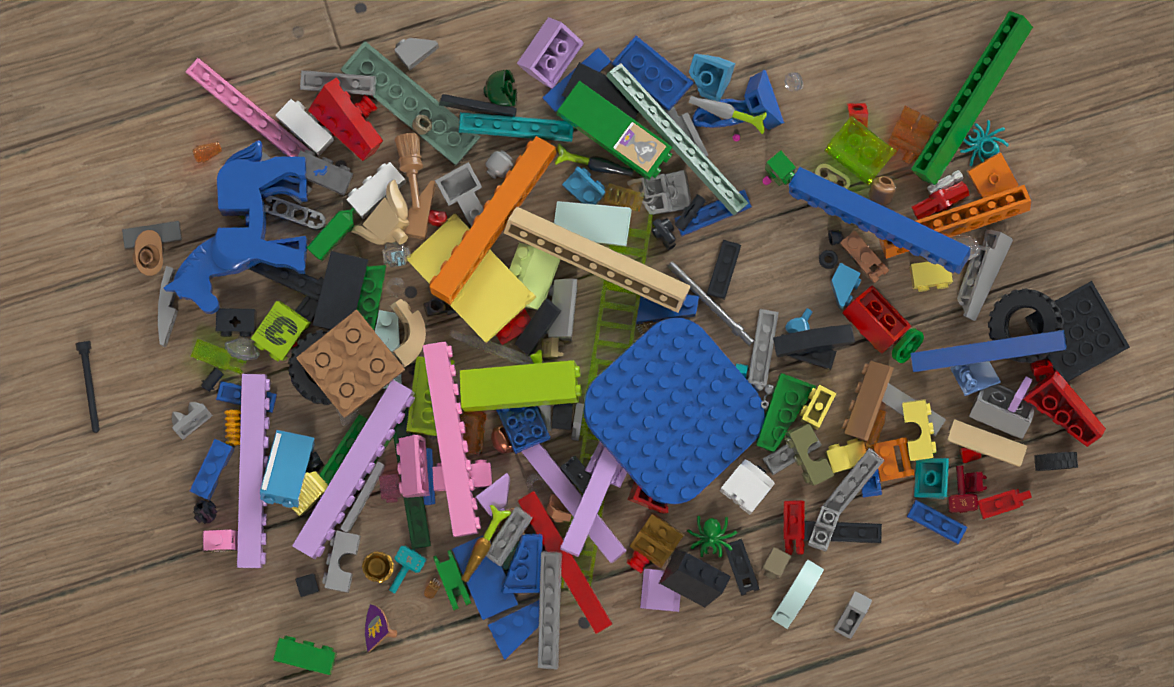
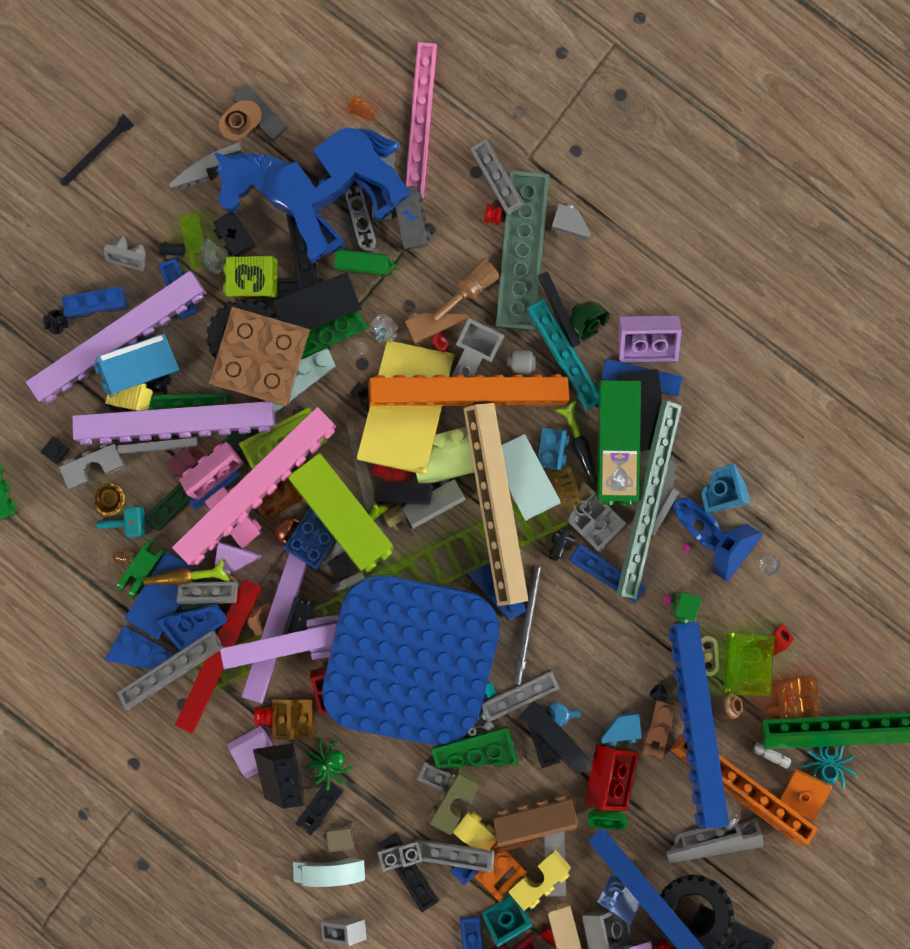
camera: 55 degrees right, 5 degrees up
bright pink torso [202,530,238,552] -> none
light orange piece [224,410,241,446] -> none
white brick [275,99,334,157] -> none
red wedge [308,77,383,161] -> none
white brick [347,162,406,219] -> none
tan torso [351,179,409,245] -> none
dark purple shield [365,604,397,653] -> none
tan arch [390,299,426,367] -> none
dark tan piece [412,115,432,135] -> none
blue tile [611,36,694,112] -> none
black pin [674,194,706,232] -> none
light grey piece [689,96,767,134] -> none
black tile [707,239,742,300] -> none
white piece [720,459,775,515] -> none
red hinge [784,500,805,555] -> none
light yellow brick [800,385,837,430] -> none
black plate [819,250,838,269] -> none
light yellow brick [910,262,953,292] -> none
red piece [911,181,970,220] -> none

